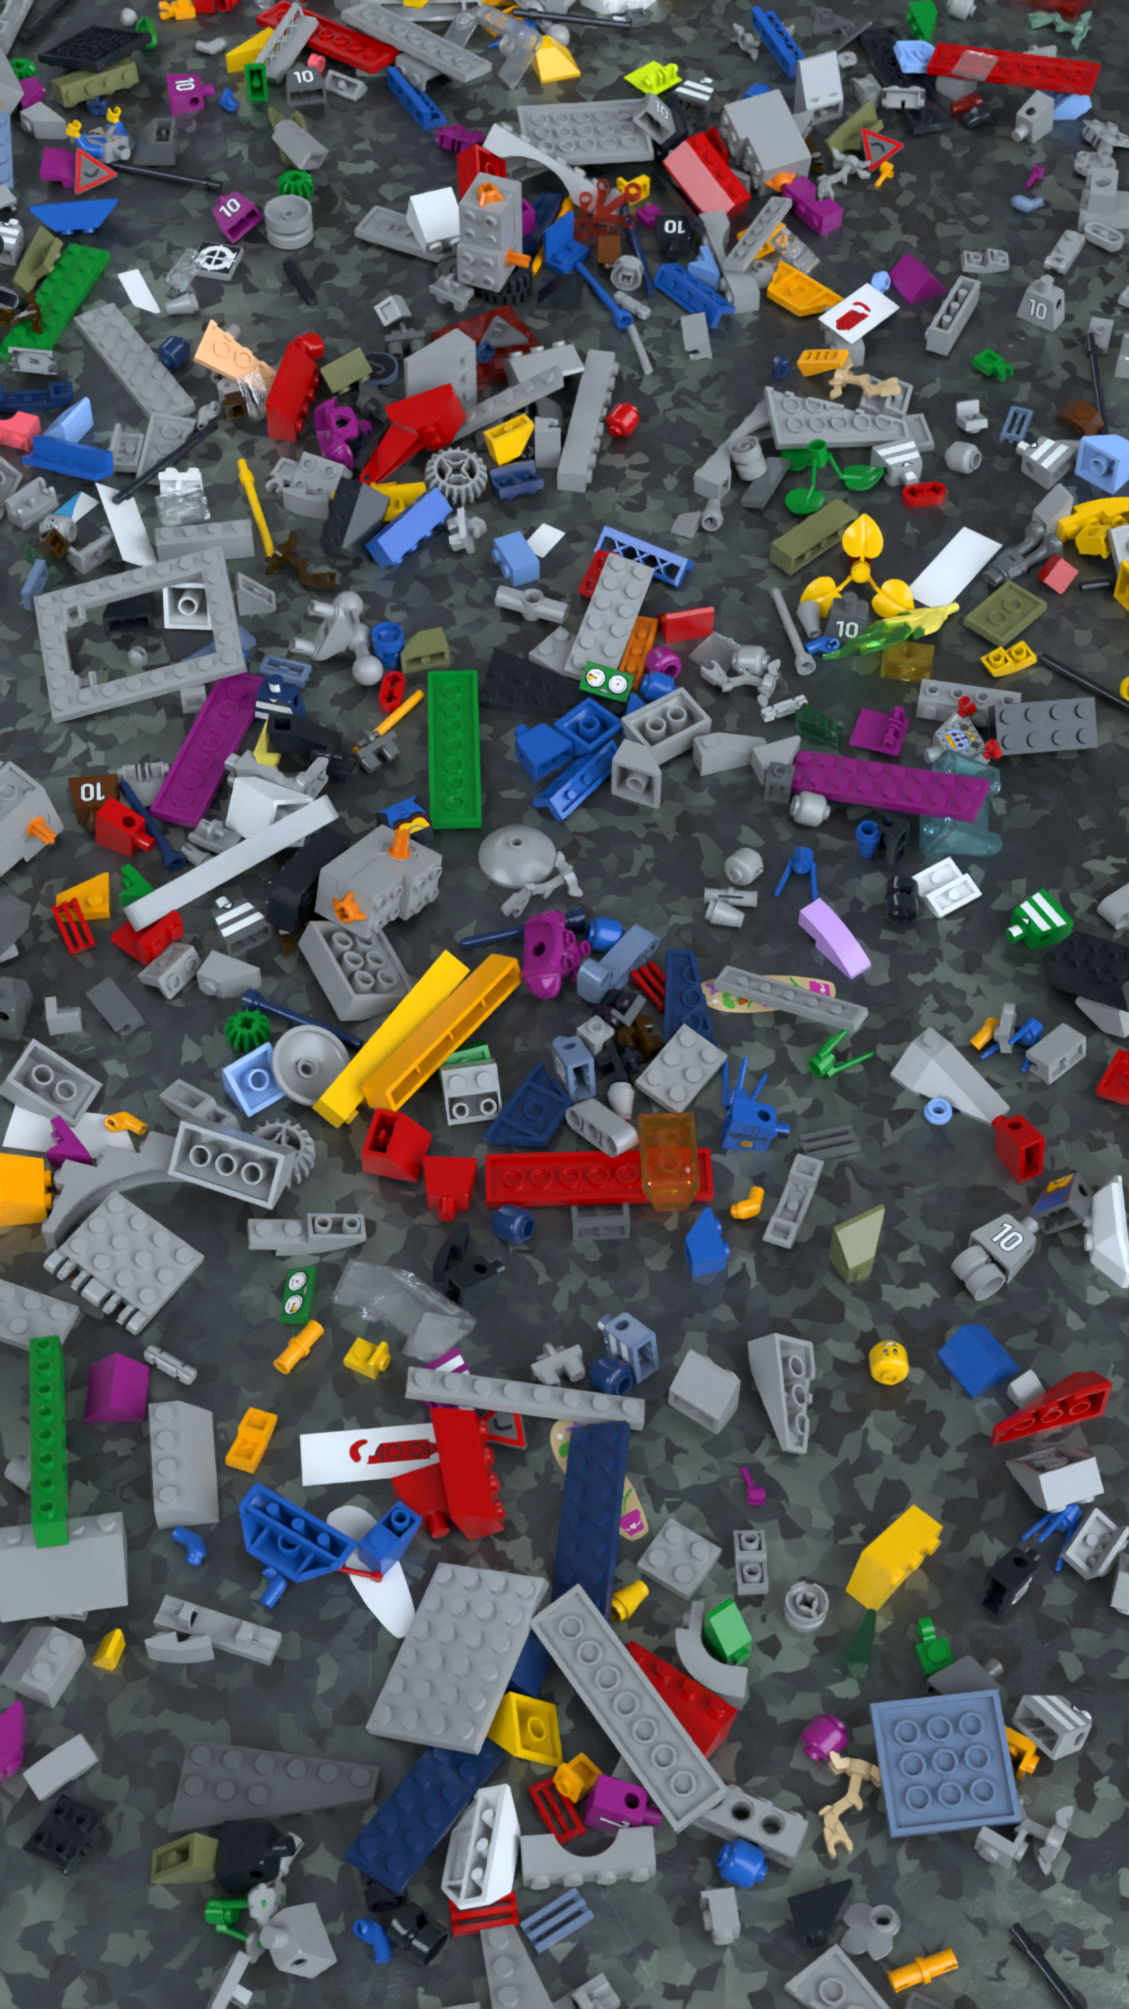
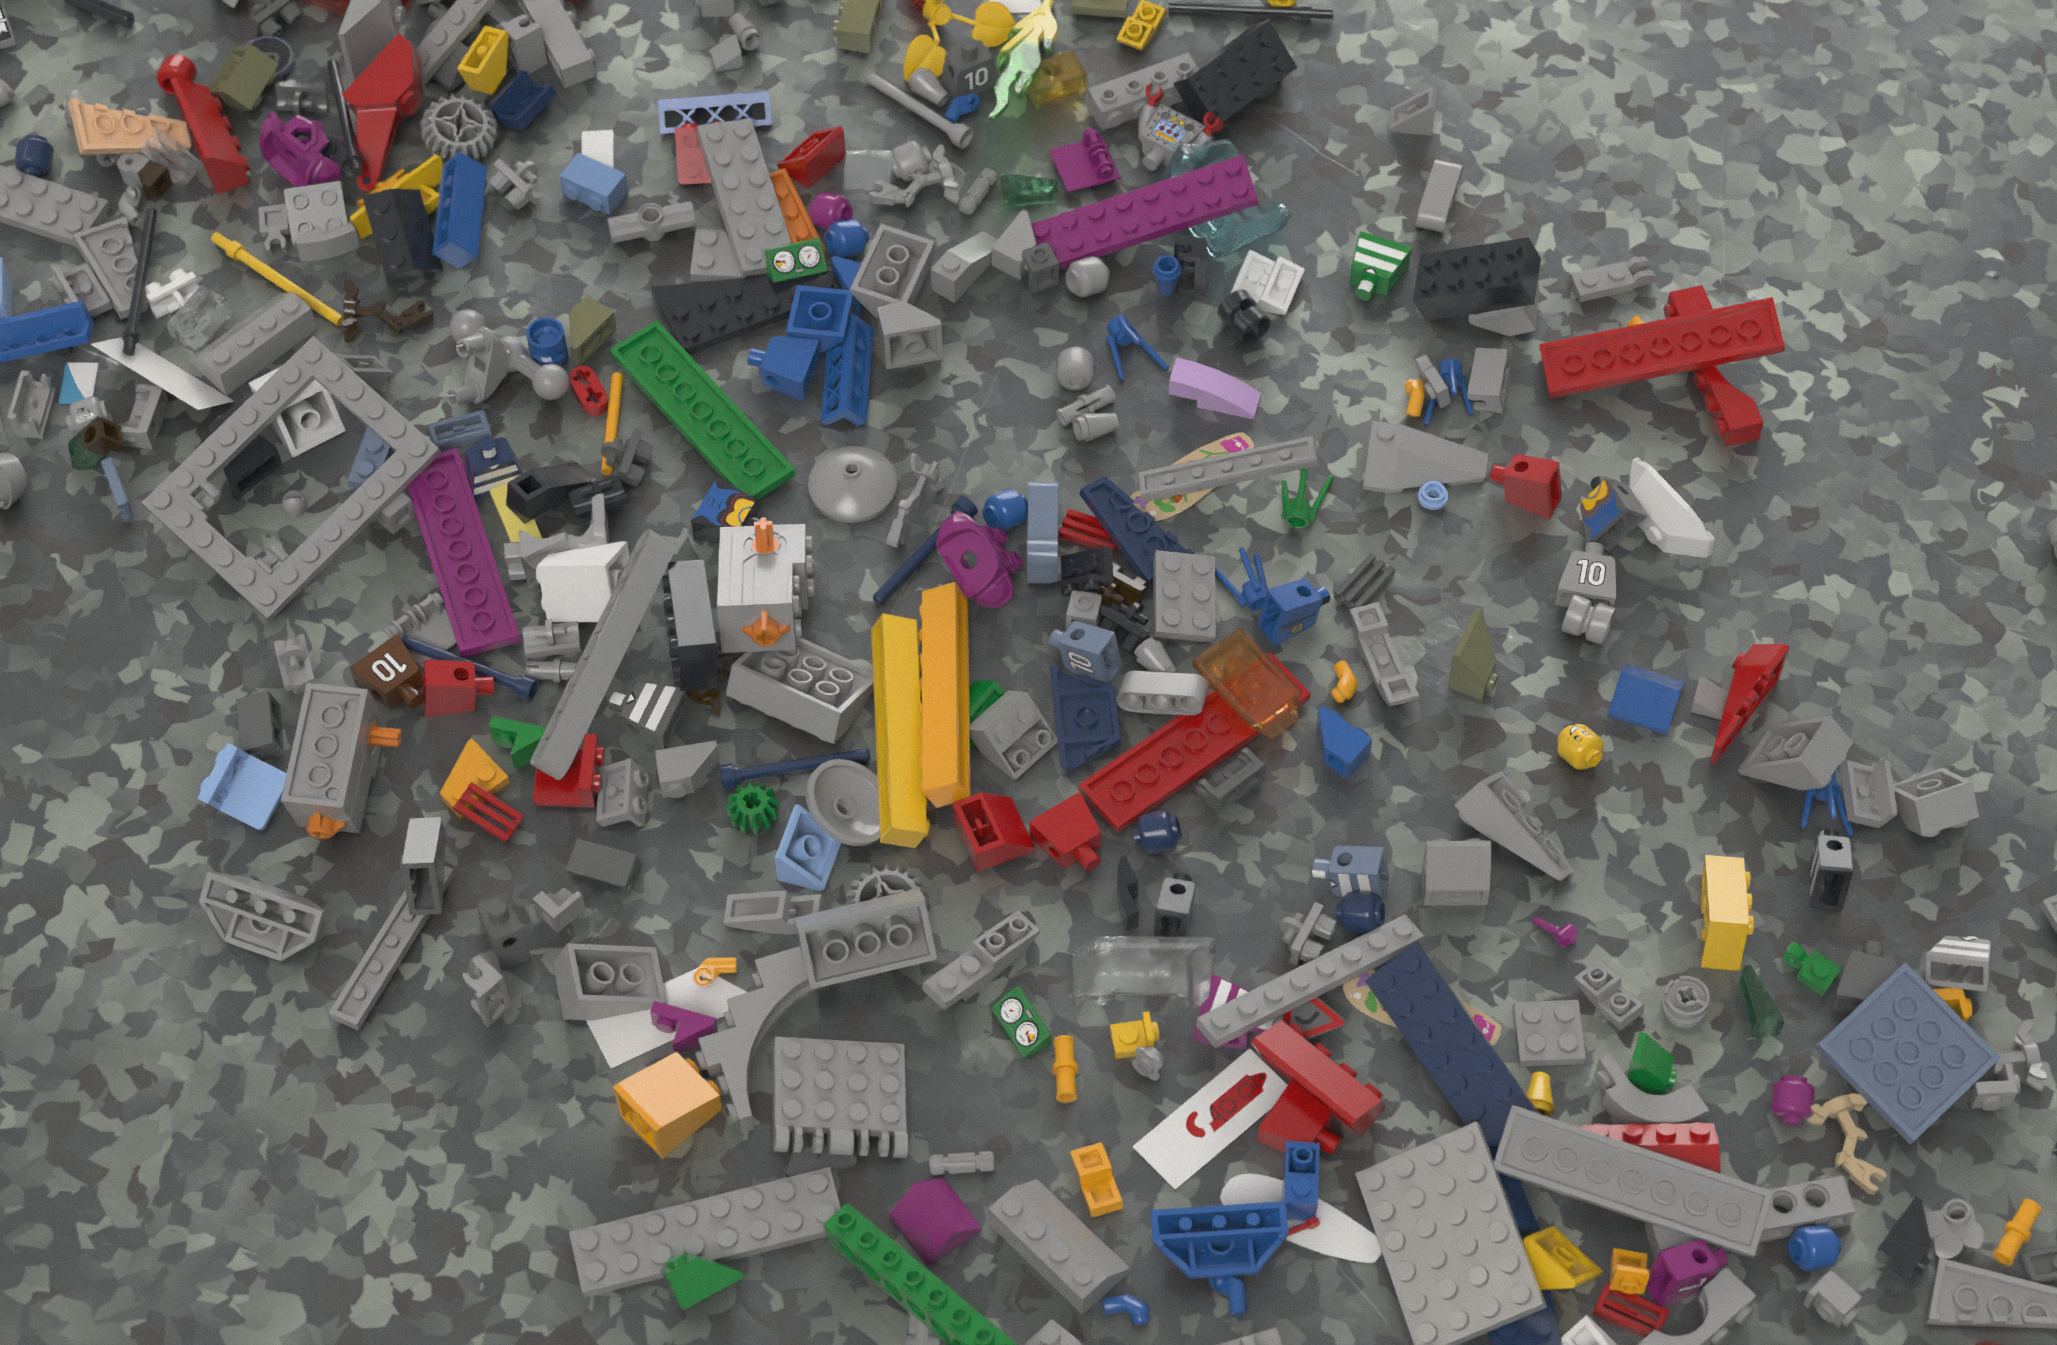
camera: 35 degrees left, 5 degrees up
none -> light grey hips [274,634,316,693]
none -> light grey plate [1132,1046,1165,1081]

